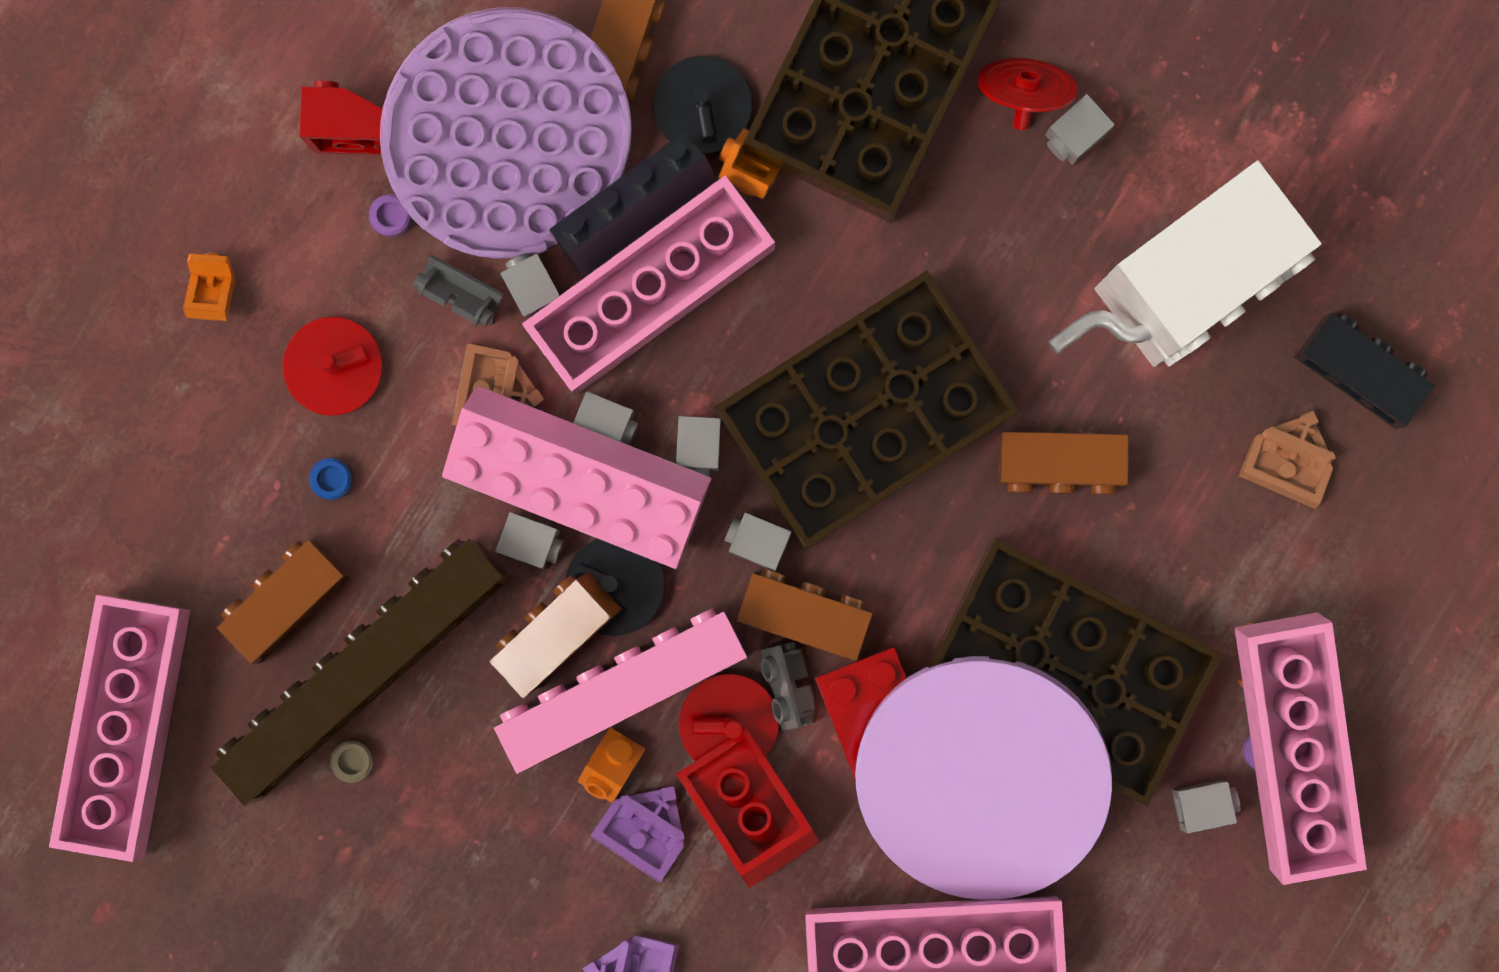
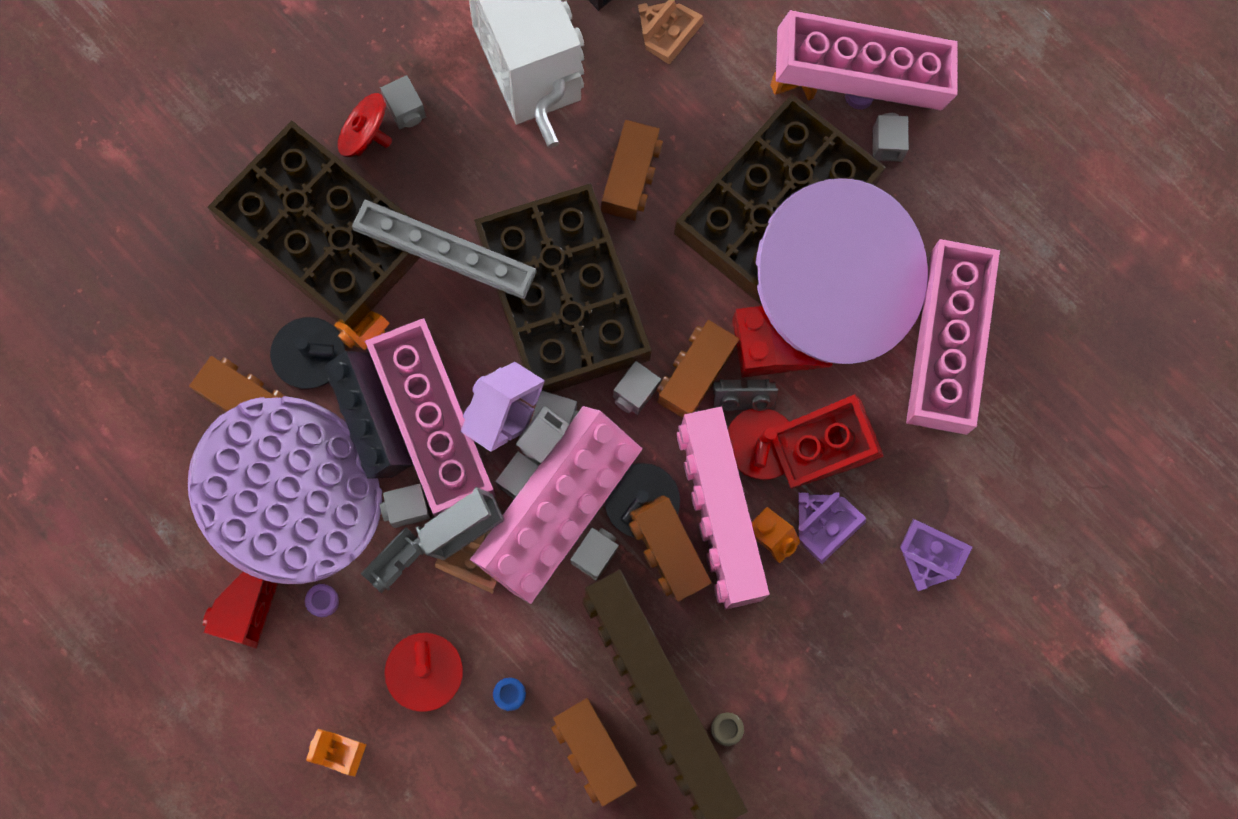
camera: 85 degrees left, 10 degrees down
none -> light grey tile [352,200,536,299]
none -> window [416,487,504,560]
none -> lavender piece [461,362,545,451]
none -> light grey brick [516,406,569,463]

